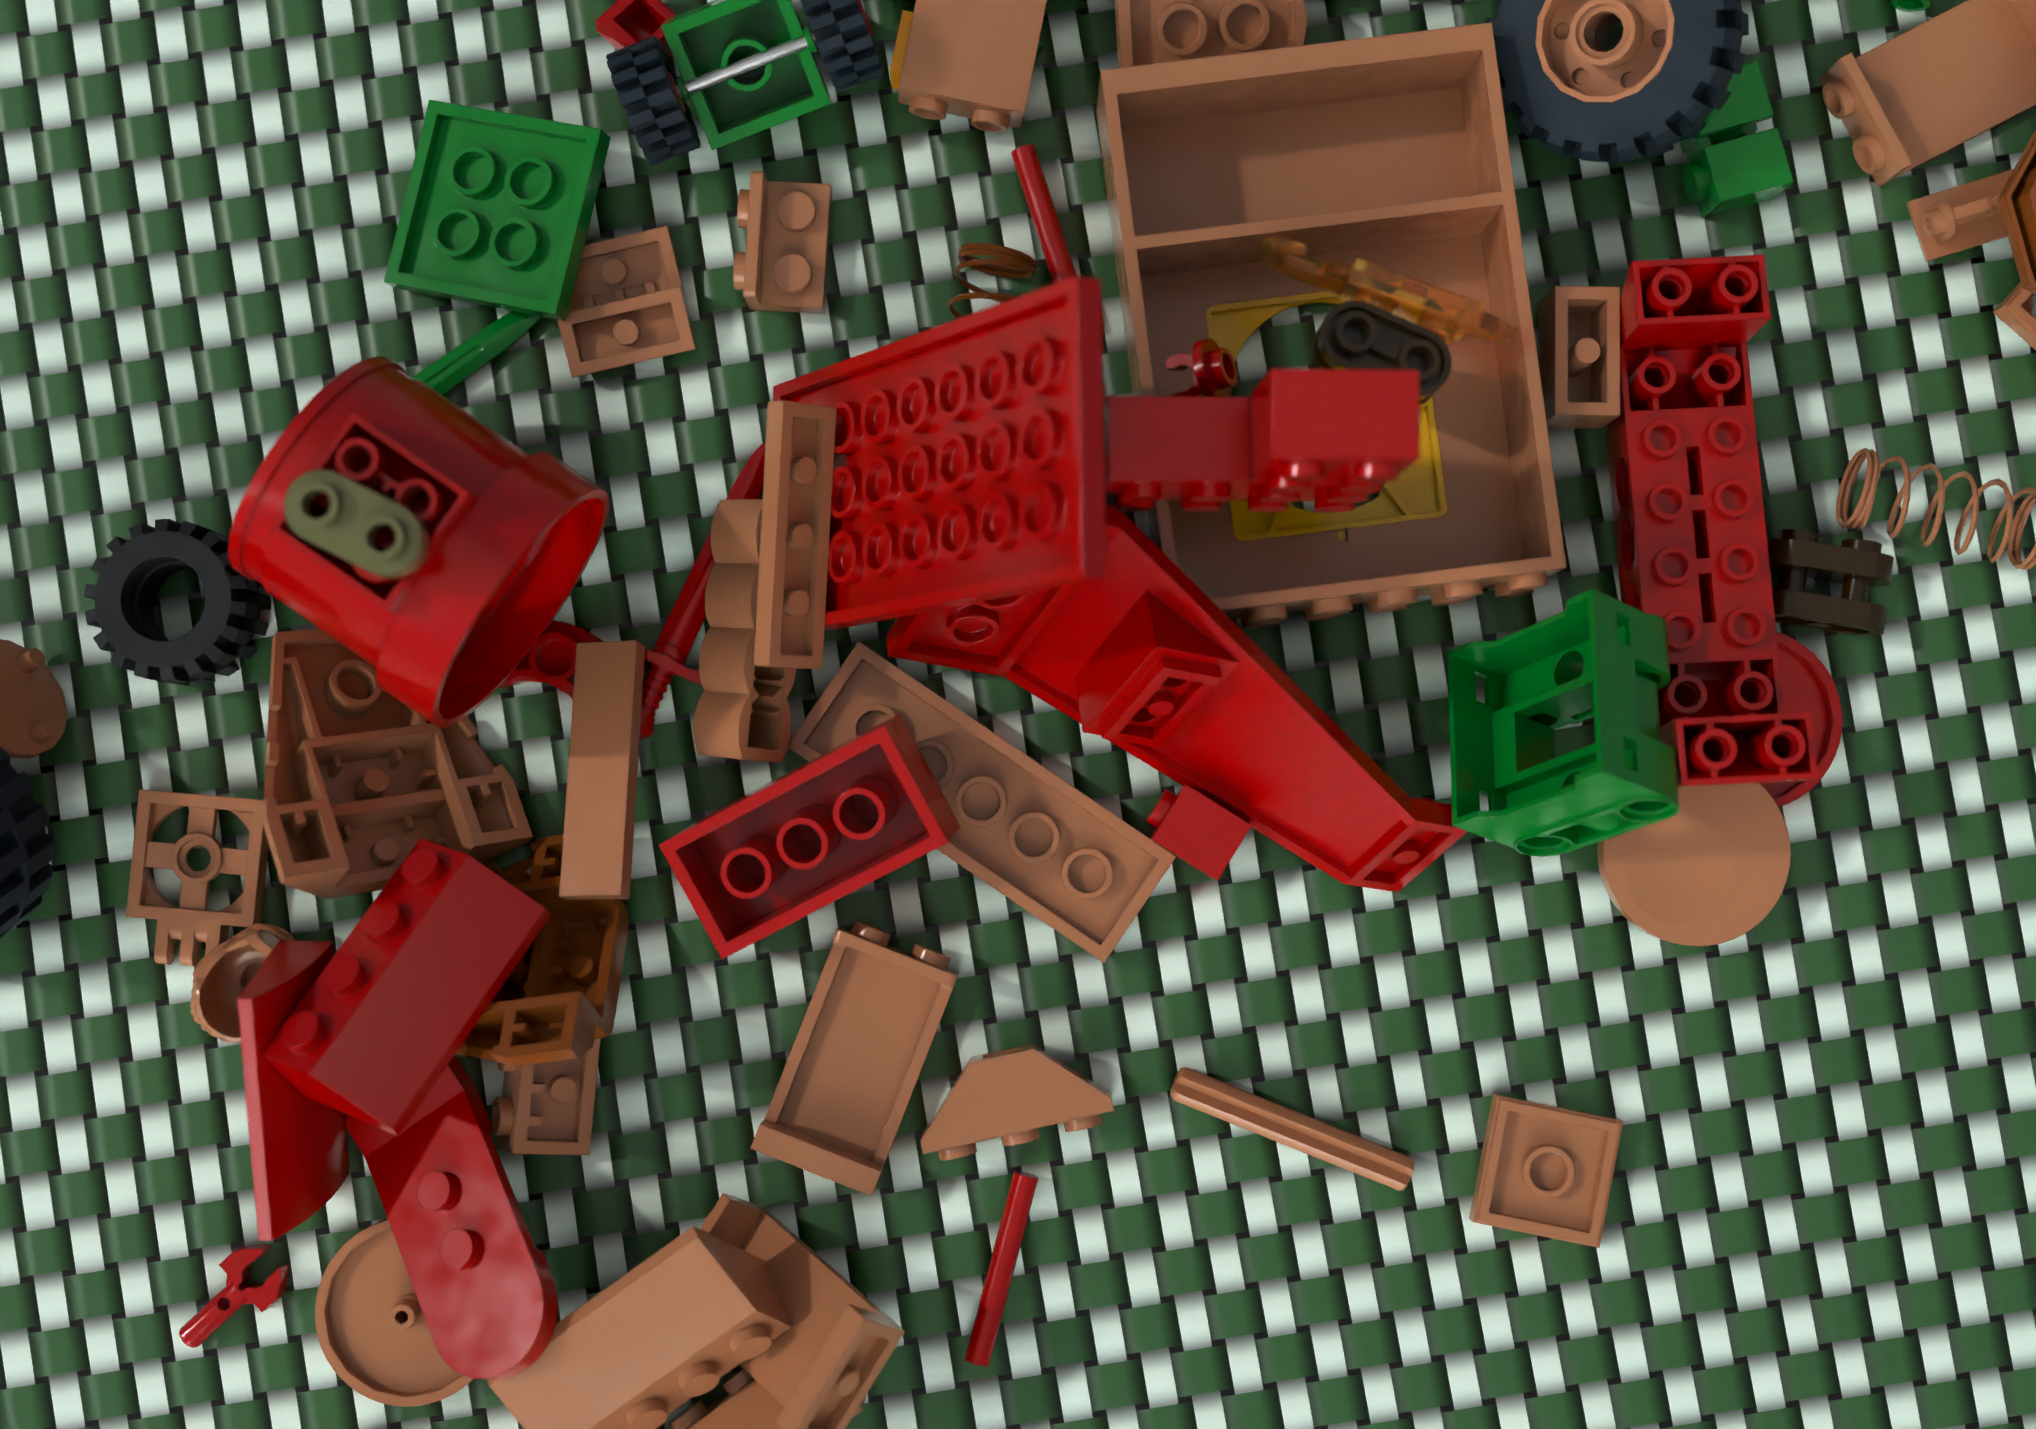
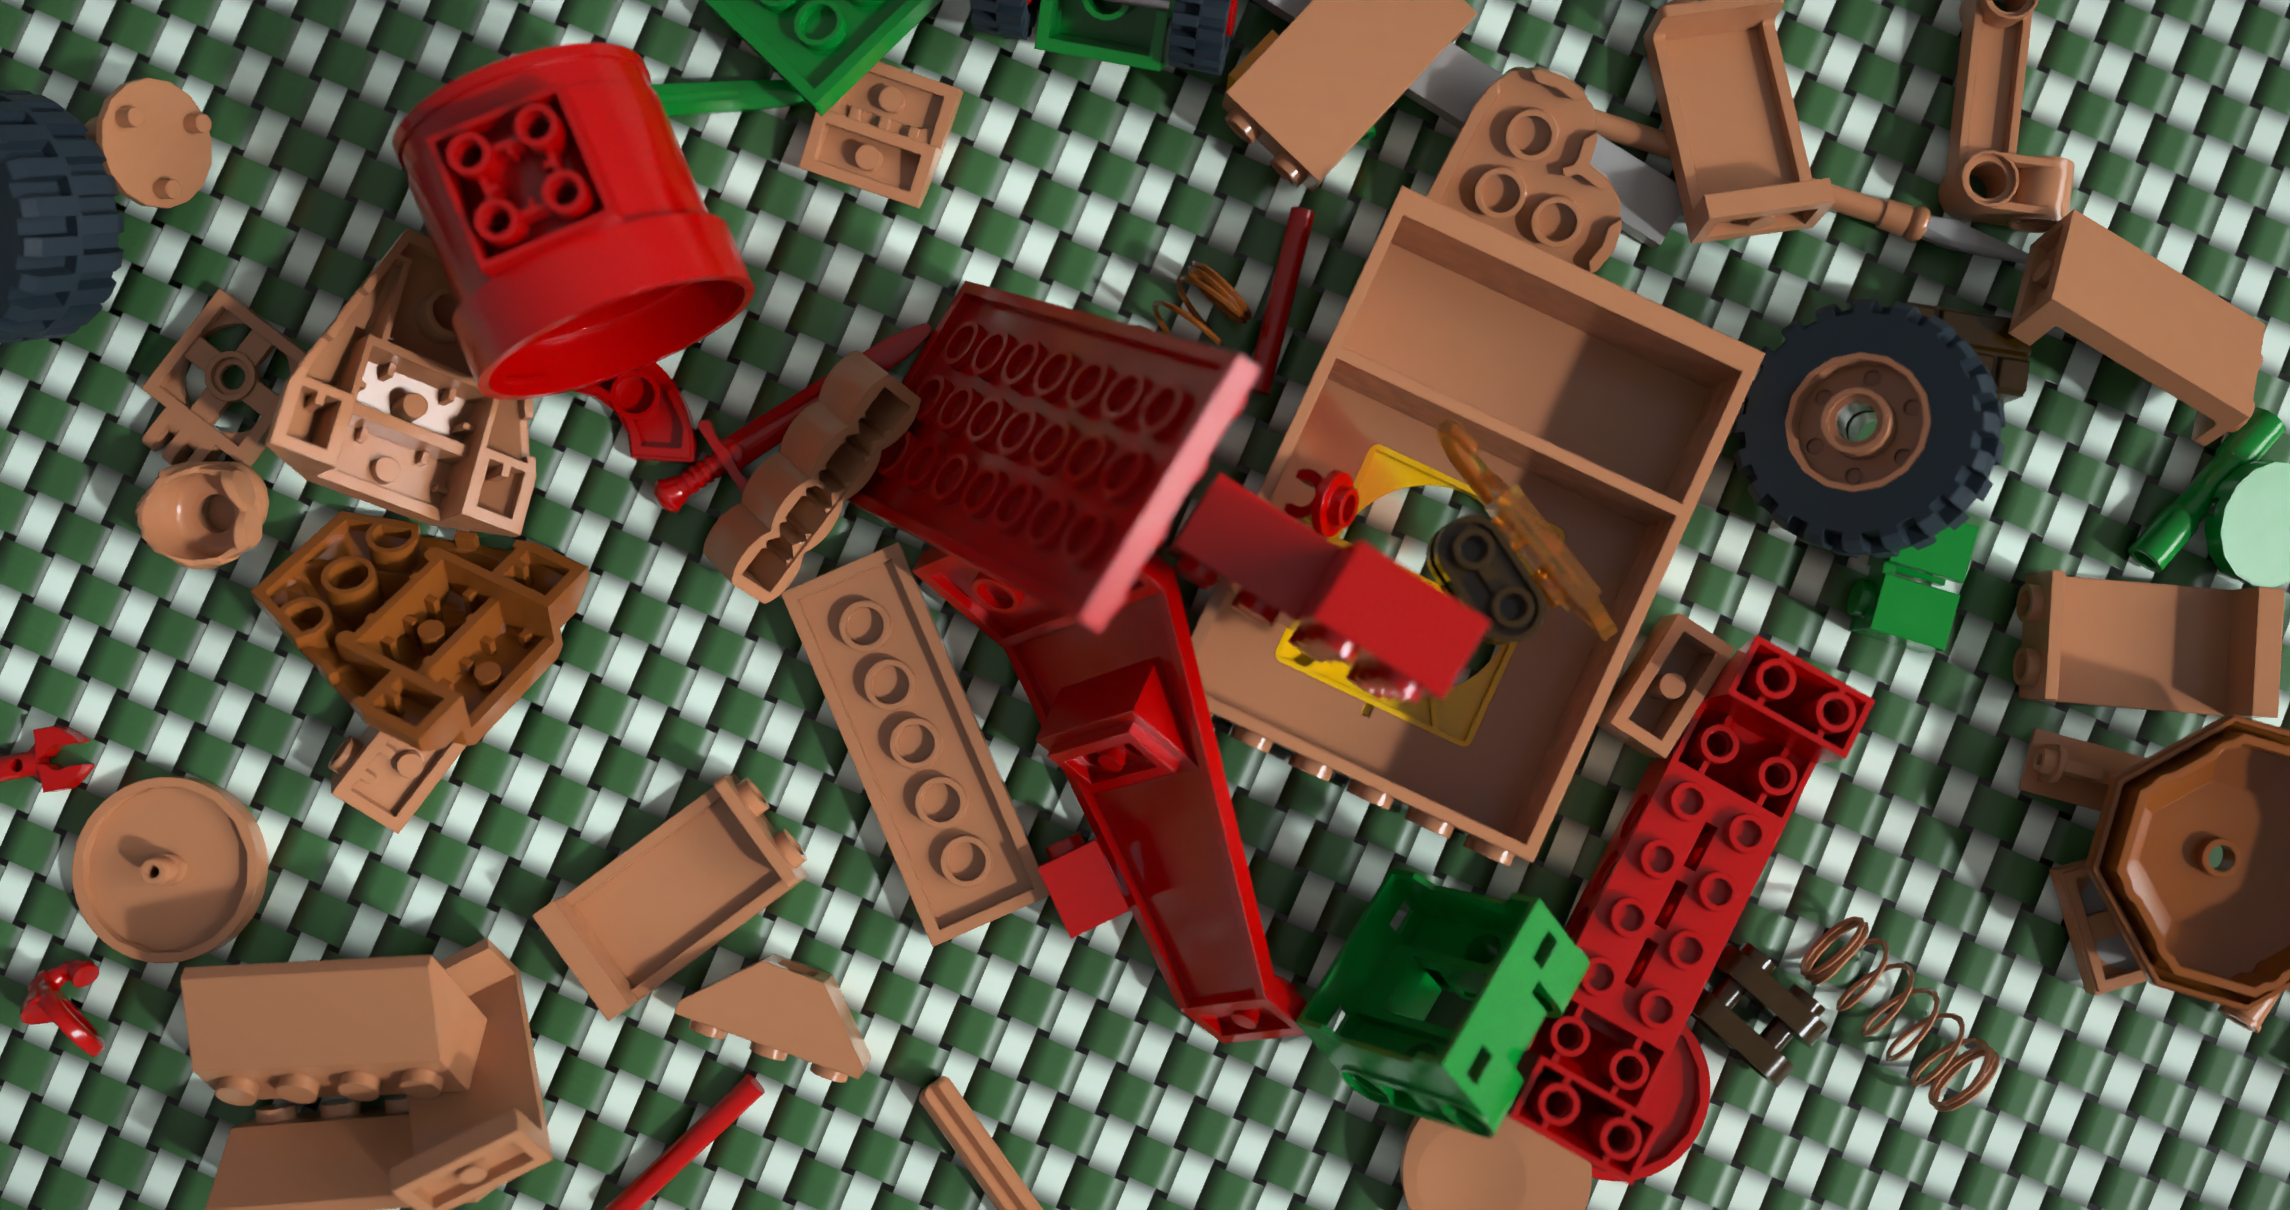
camera: 30 degrees right, 0 degrees up
black tyre [84,519,271,686] -> none
red slope [237,940,349,1241] -> none
red slope [262,838,551,1136] -> none
olive plate [284,470,429,579] -> none
red piece [345,1055,558,1379] -> none
nougat tile [559,640,645,900] -> none
red brick [659,714,961,959] -> none
nougat bracket [733,171,832,314] -> none
nougat plate [754,400,836,669] -> none

